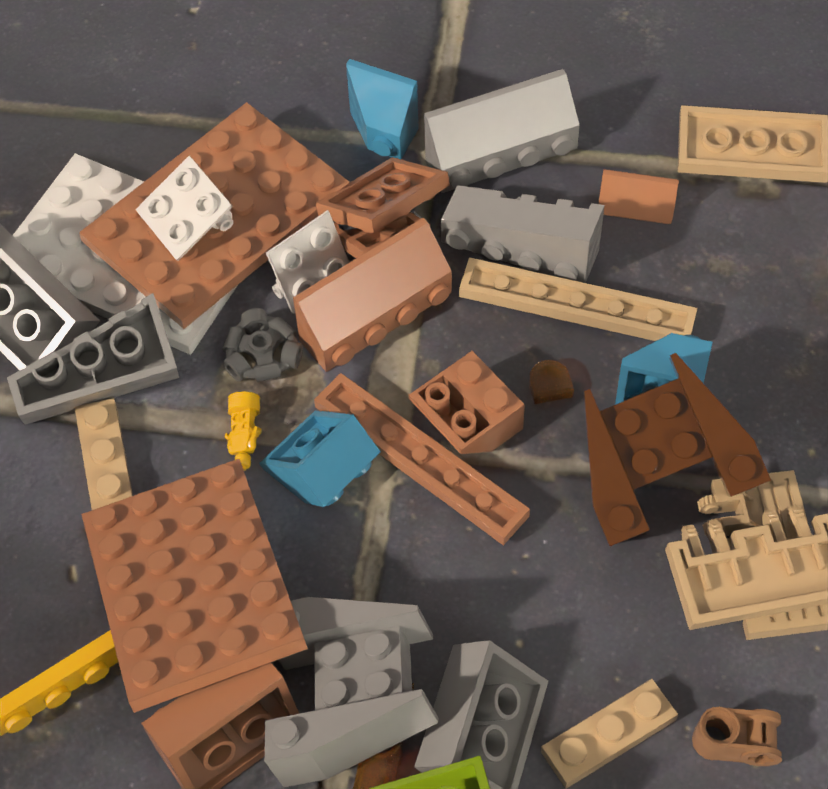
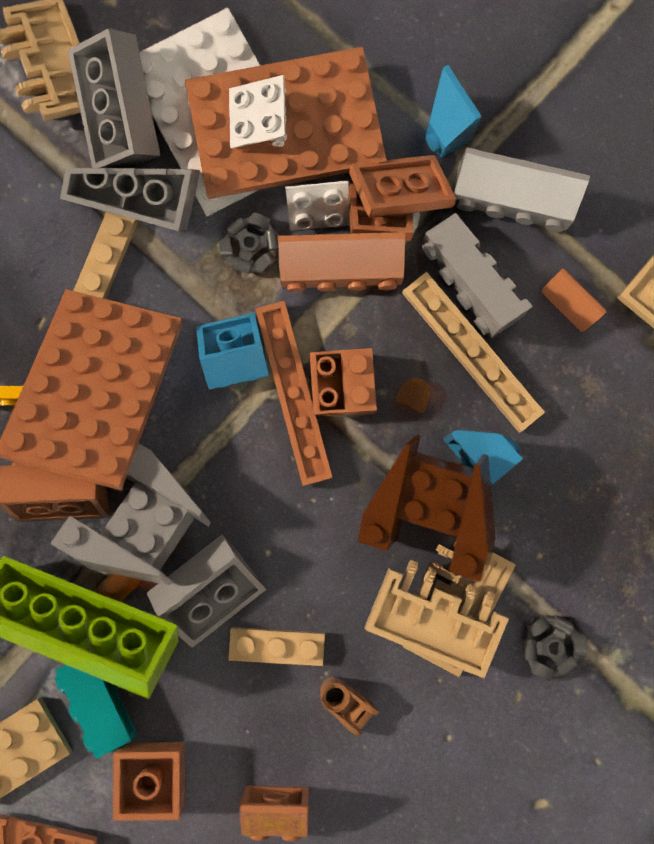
camera: 30 degrees right, 25 degrees up
yellow piece [225,391,262,471] -> none

